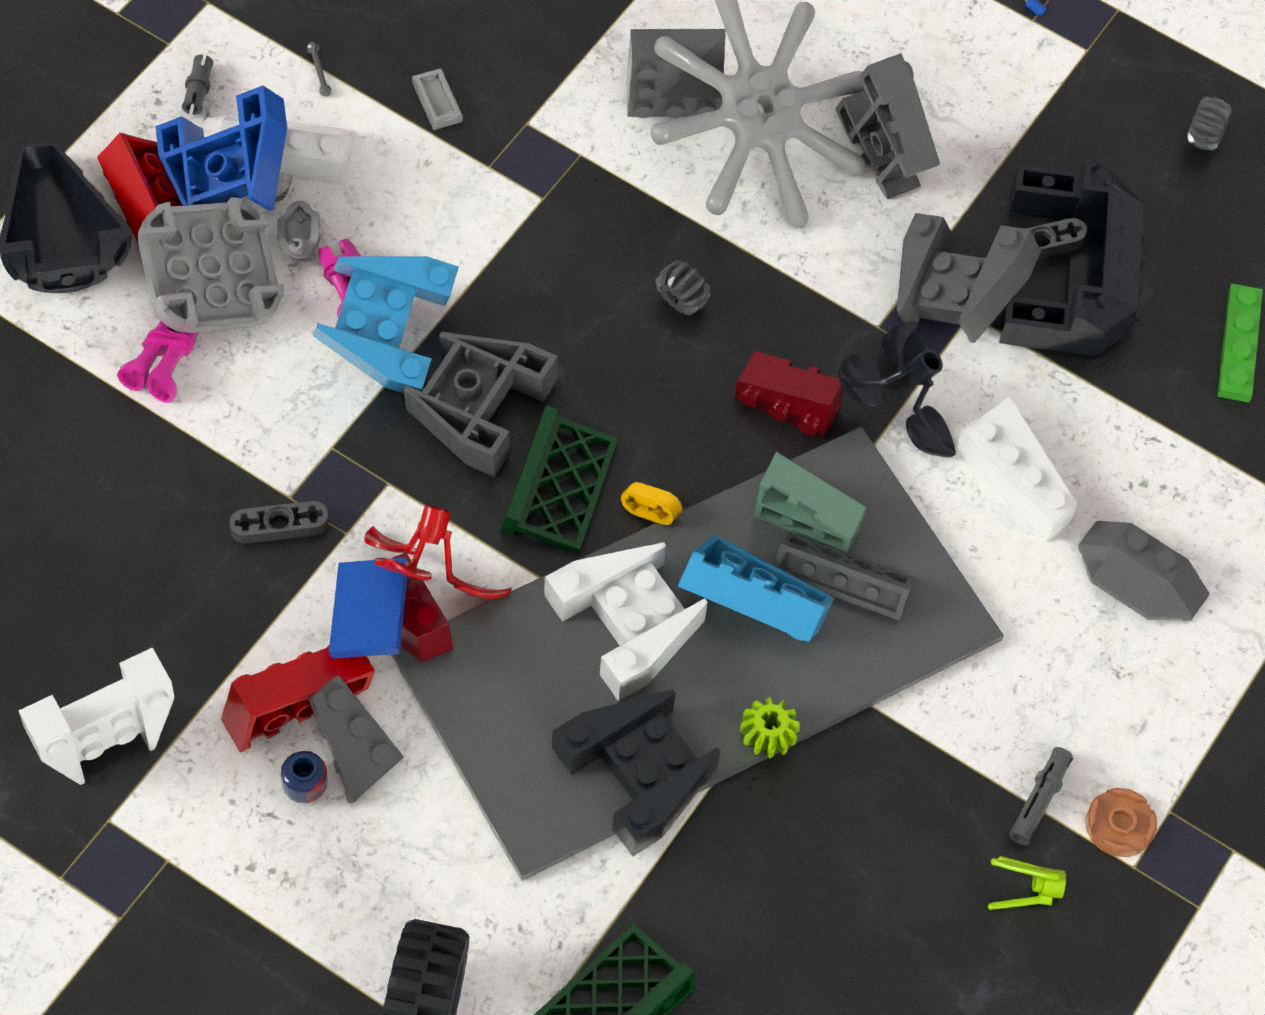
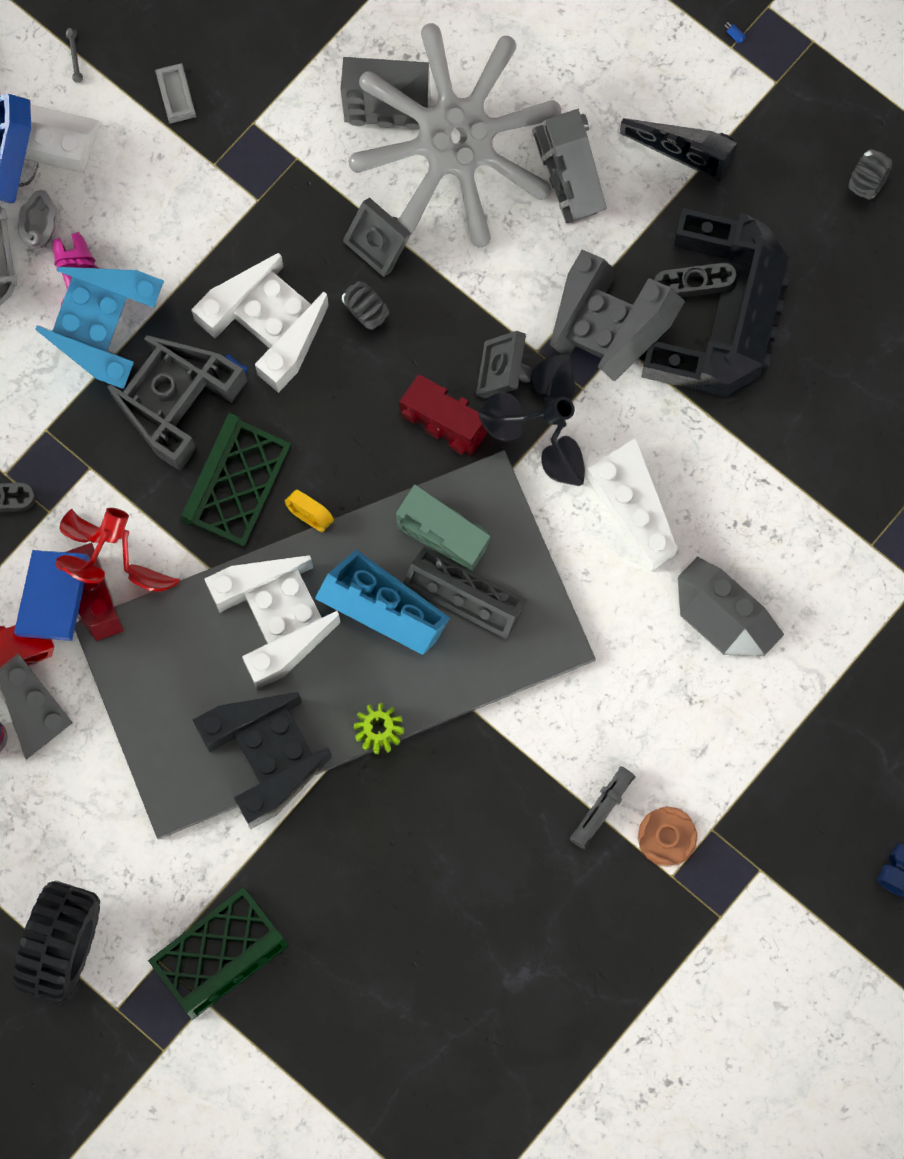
camera: 15 degrees right, 15 degrees up
lime plant [988,856,1066,910] -> none
bright green plate [1217,283,1263,402] -> none
none -> white wedge [191,253,329,393]
none -> dark grey tile [343,197,411,277]
none -> dark grey tile [476,331,534,399]
none -> black wedge [620,118,737,182]

